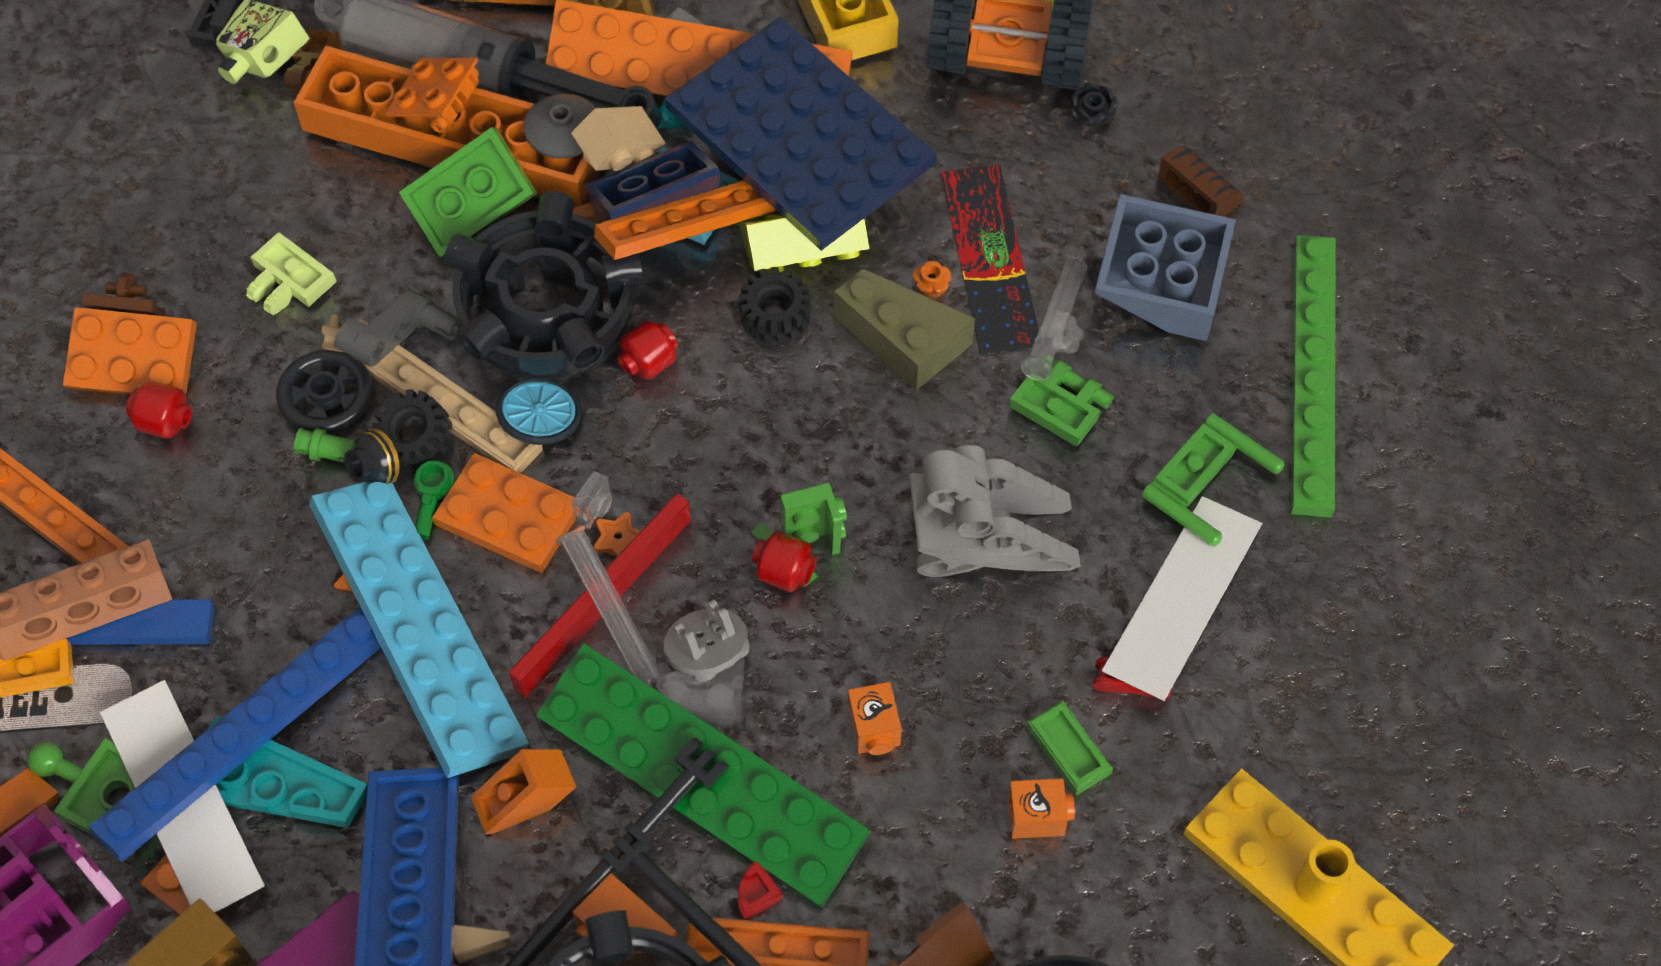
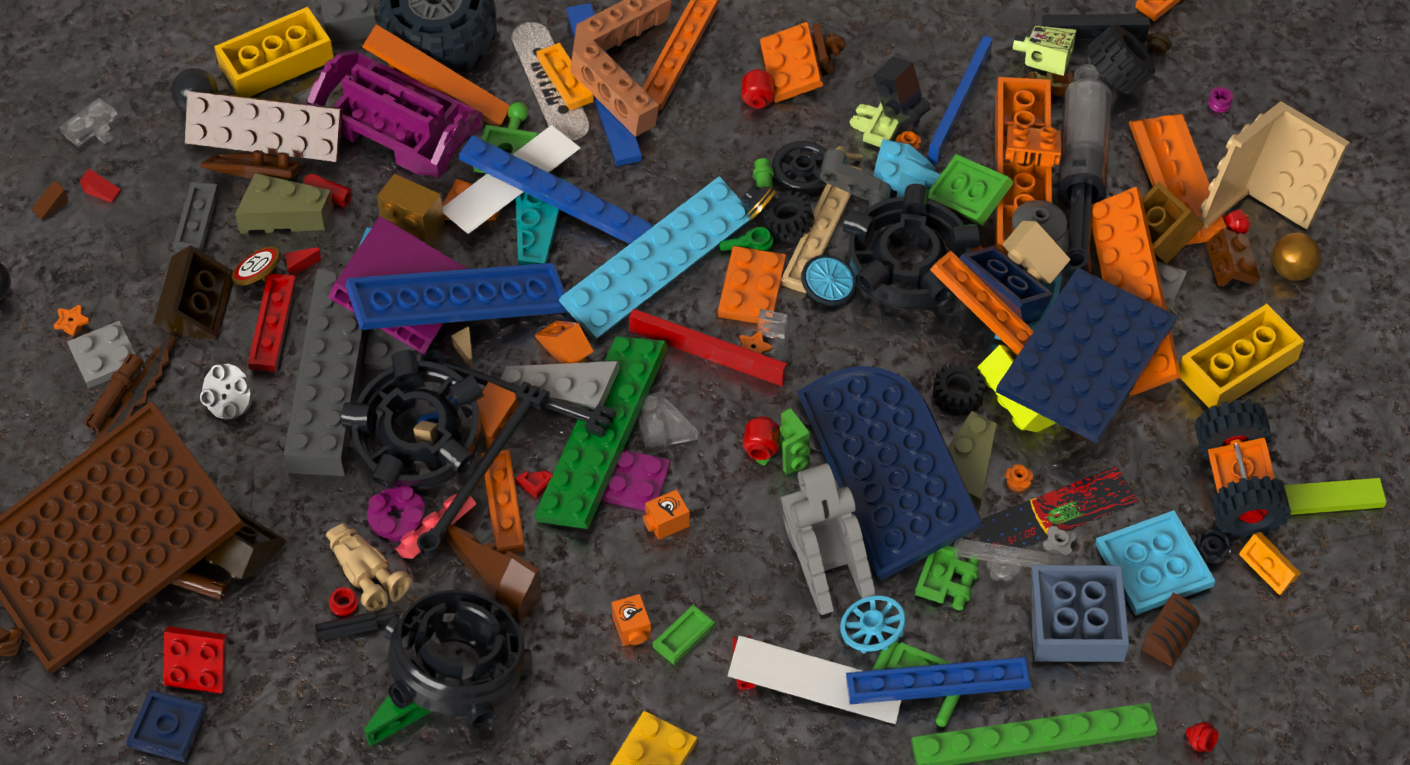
camera: 75 degrees right, 5 degrees down
clear axle [555,524,661,684] -> none
red head [617,321,678,380] -> none
light grey plate [664,599,750,682] -> none
none -> light grey wing [501,361,620,411]
none -> magenta plate [601,449,670,511]
none -> dark blue plate [797,366,984,581]
none -> medium azure wheel [840,596,907,654]
none -> blue tile [846,657,1031,705]
none -> medium azure plate [873,139,940,197]
none -> black hinge [874,56,931,131]
none -> orange plate [895,131,921,151]
none -> blue tile [928,35,993,165]
none -> light grey plate [1043,526,1076,556]
none -> medium azure plate [1095,510,1215,615]
none -> red plate [1186,721,1219,752]
none -> light orange plate [1239,532,1301,595]

